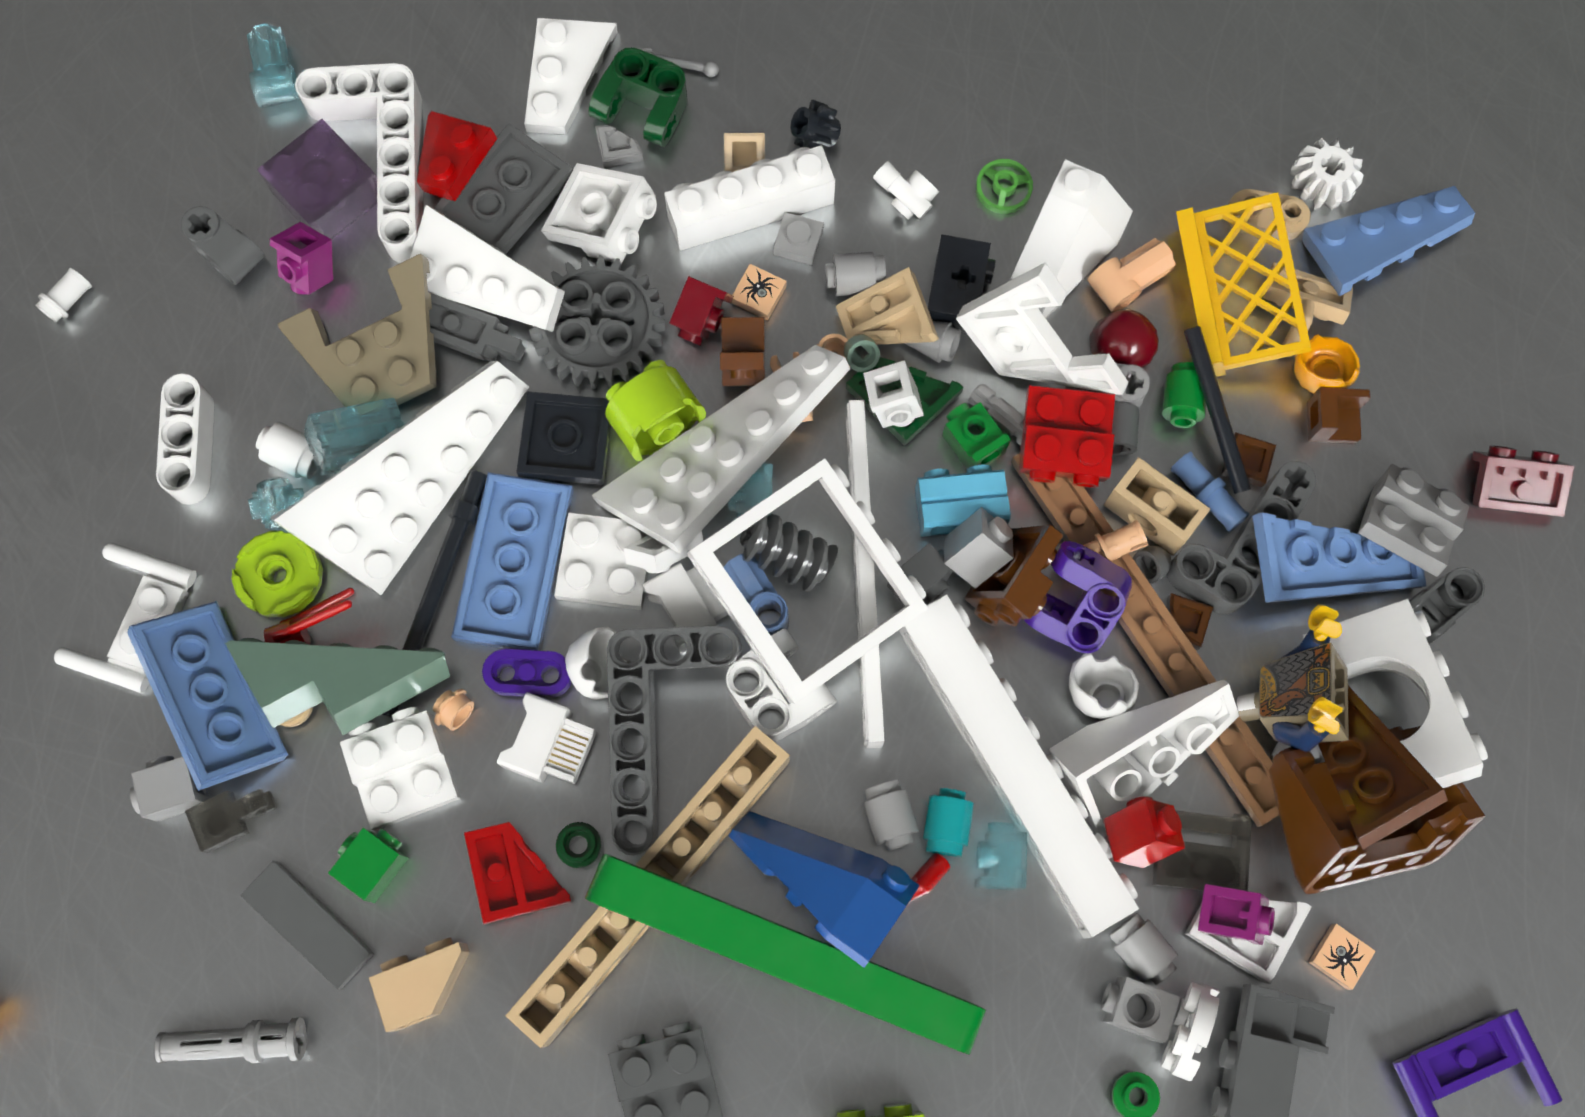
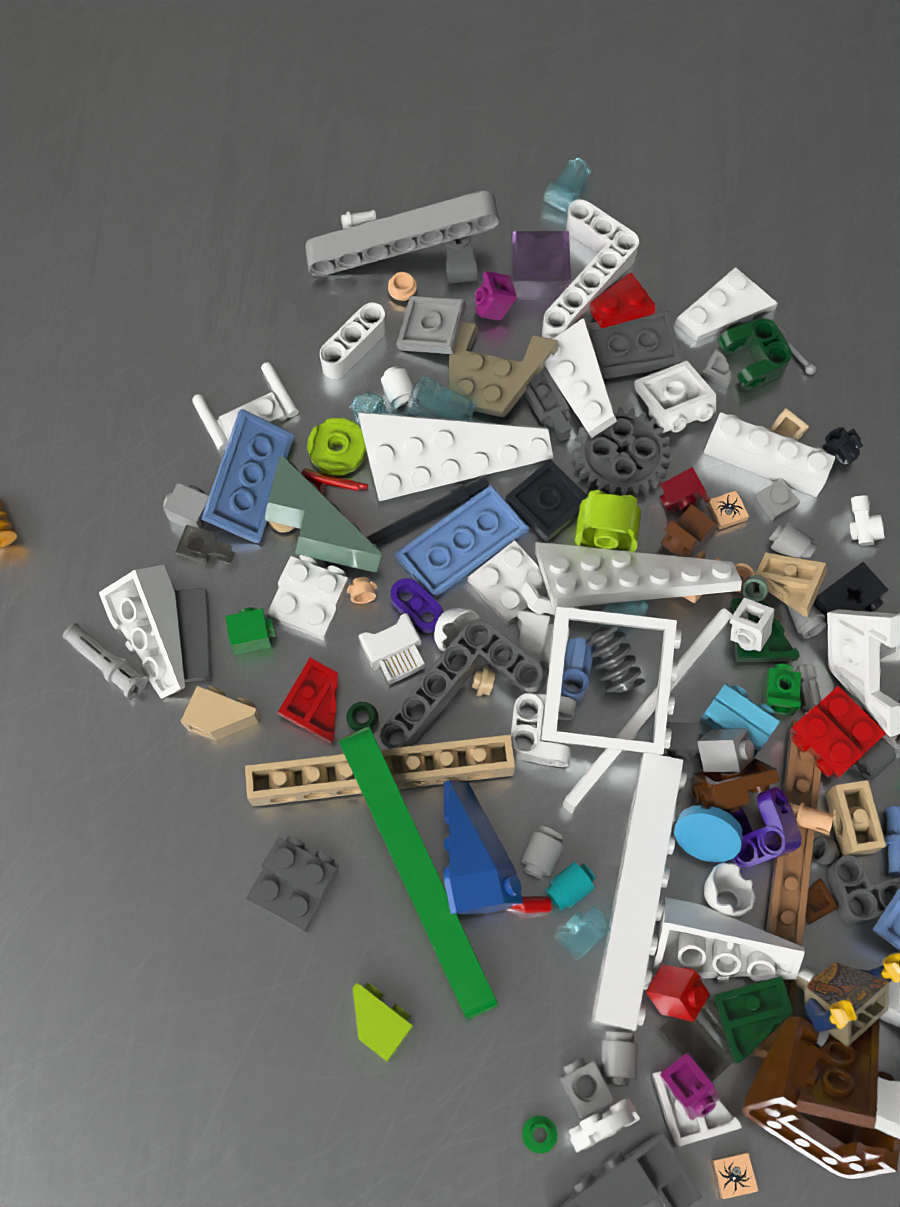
camera: 45 degrees right, 5 degrees down
none -> white wedge [99,565,185,699]
none -> light grey beam [305,191,499,276]
none -> light nougat plate [388,272,417,301]
none -> light grey tile [396,296,467,354]
none -> tan plate [471,665,496,697]
none -> dark azure tile [674,805,743,862]
none -> dark green wing [714,976,793,1065]

